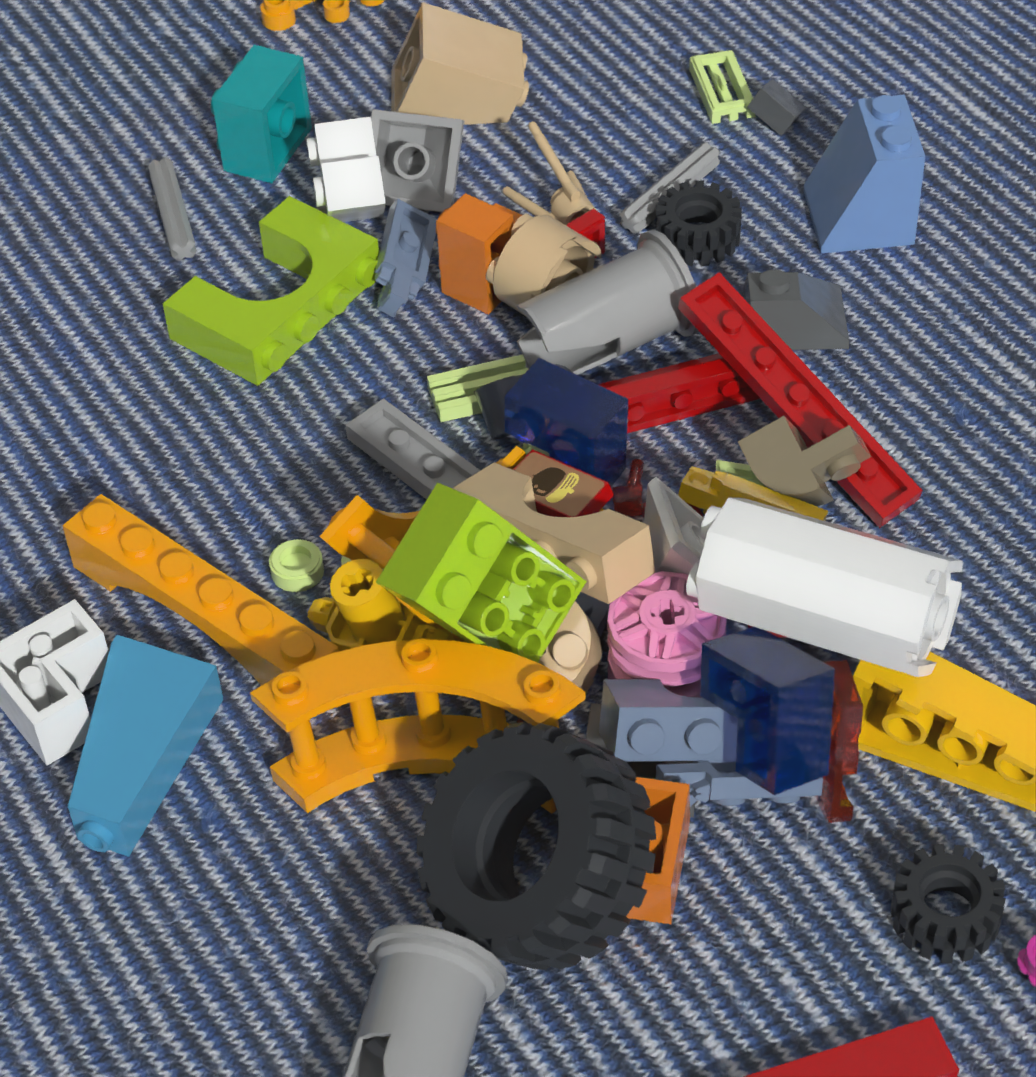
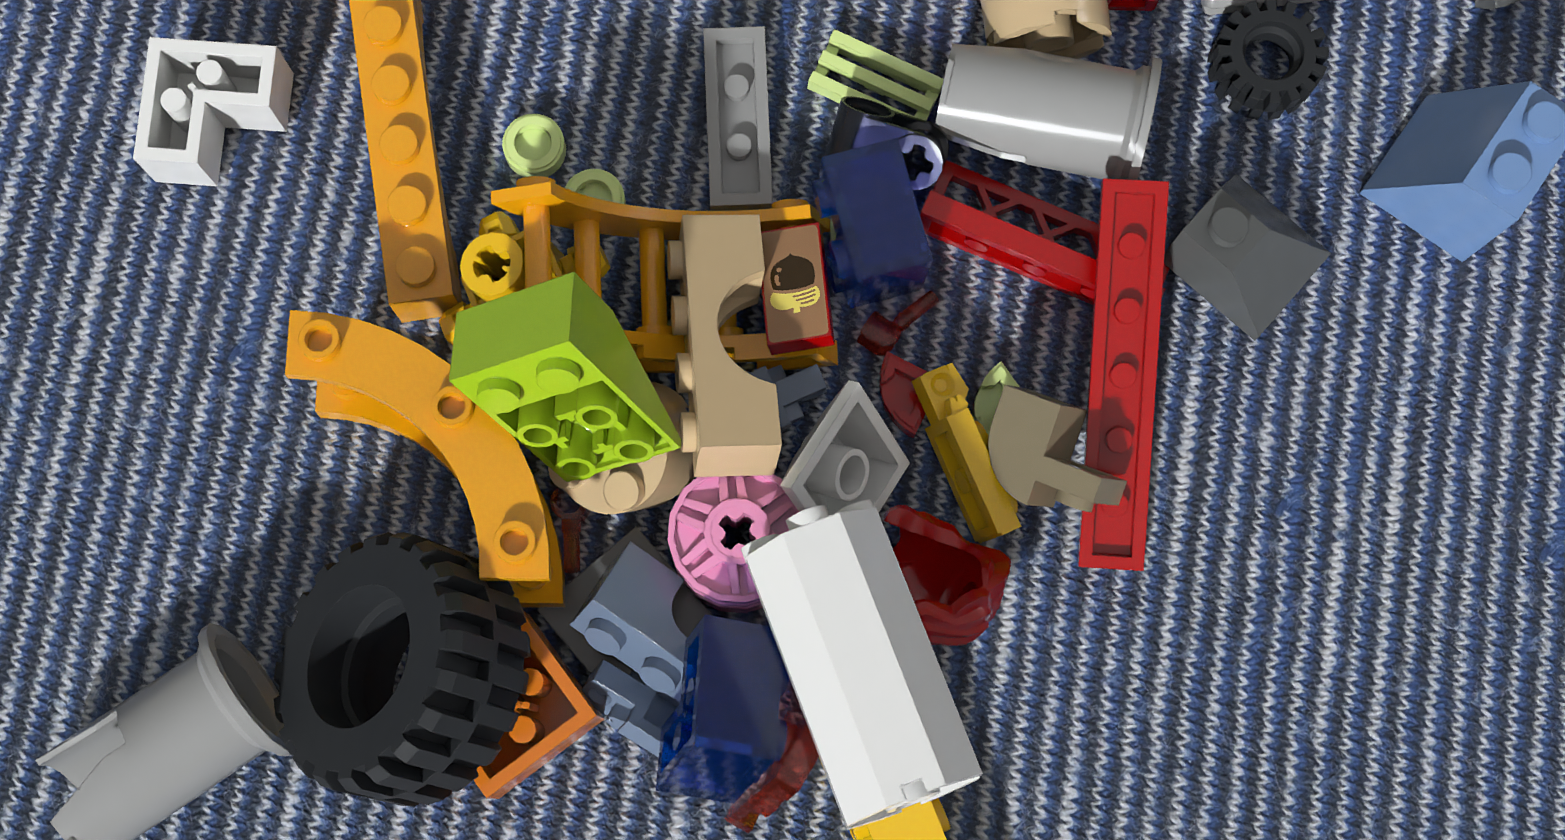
camera: 35 degrees right, 30 degrees up
dark azure slope [67,635,224,857] -> none

